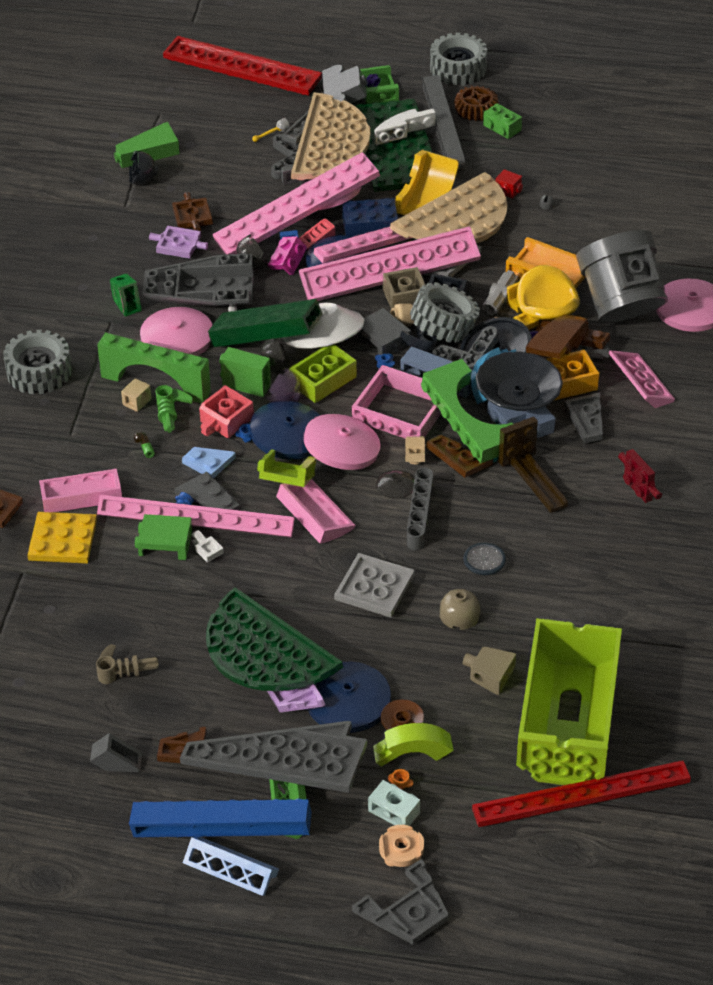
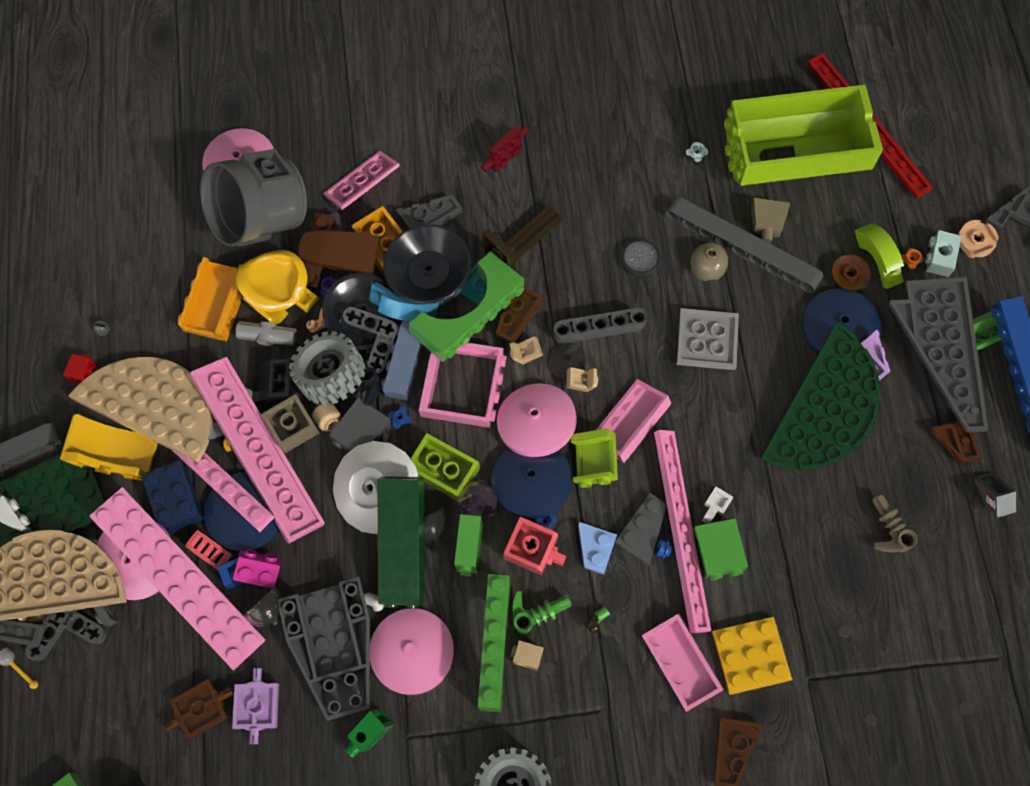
camera: 105 degrees left, 25 degrees up
none -> tan bracket [566,367,598,392]
none -> dark grey beam [665,197,823,293]

